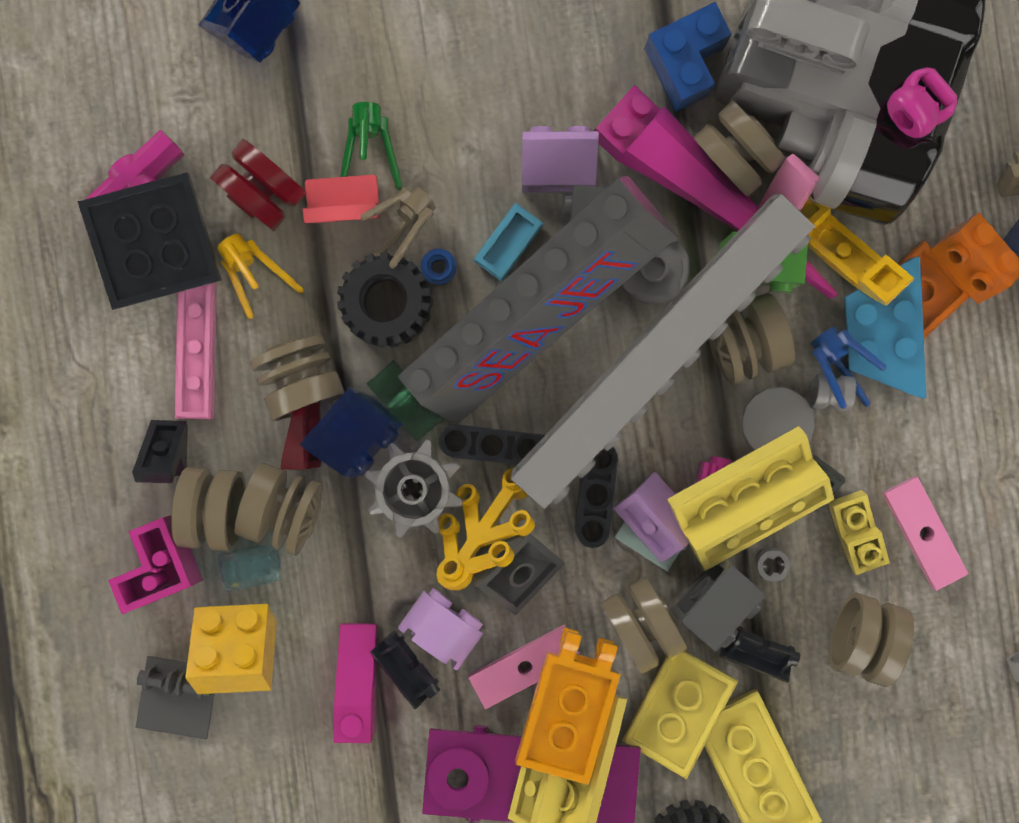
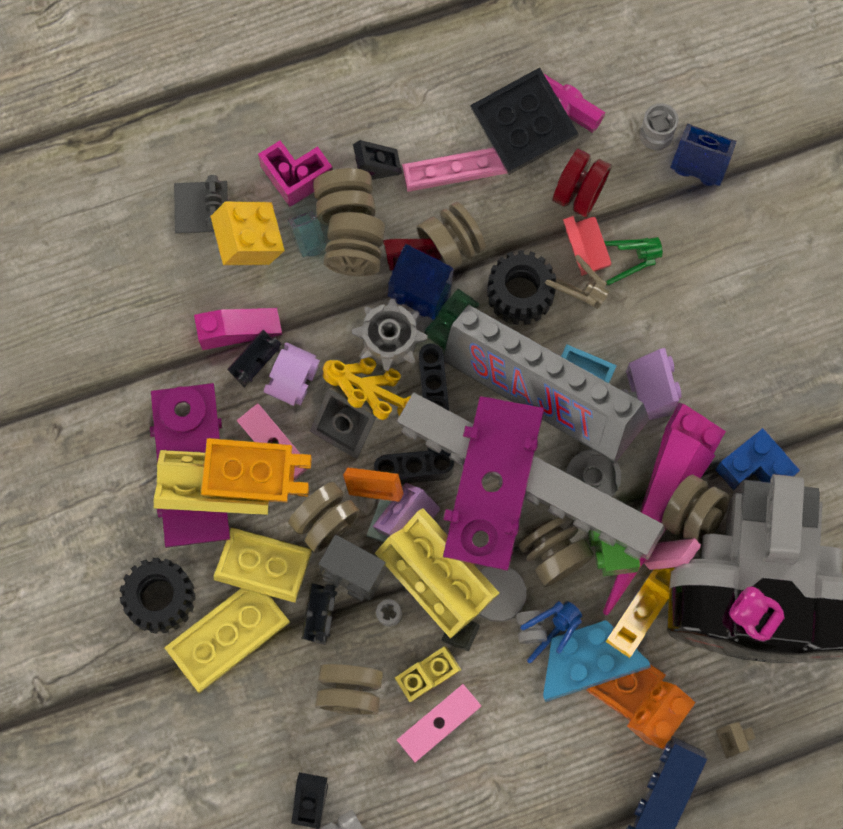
camera: 75 degrees right, 15 degrees down
yellow plant [217,233,304,319] -> none
blue plate [420,249,457,285] -> none
none -> black slope [291,772,328,829]
none -> orange tile [343,467,404,502]
none -> magenta piece [443,396,544,571]
none -> light grey wheel [639,103,679,150]

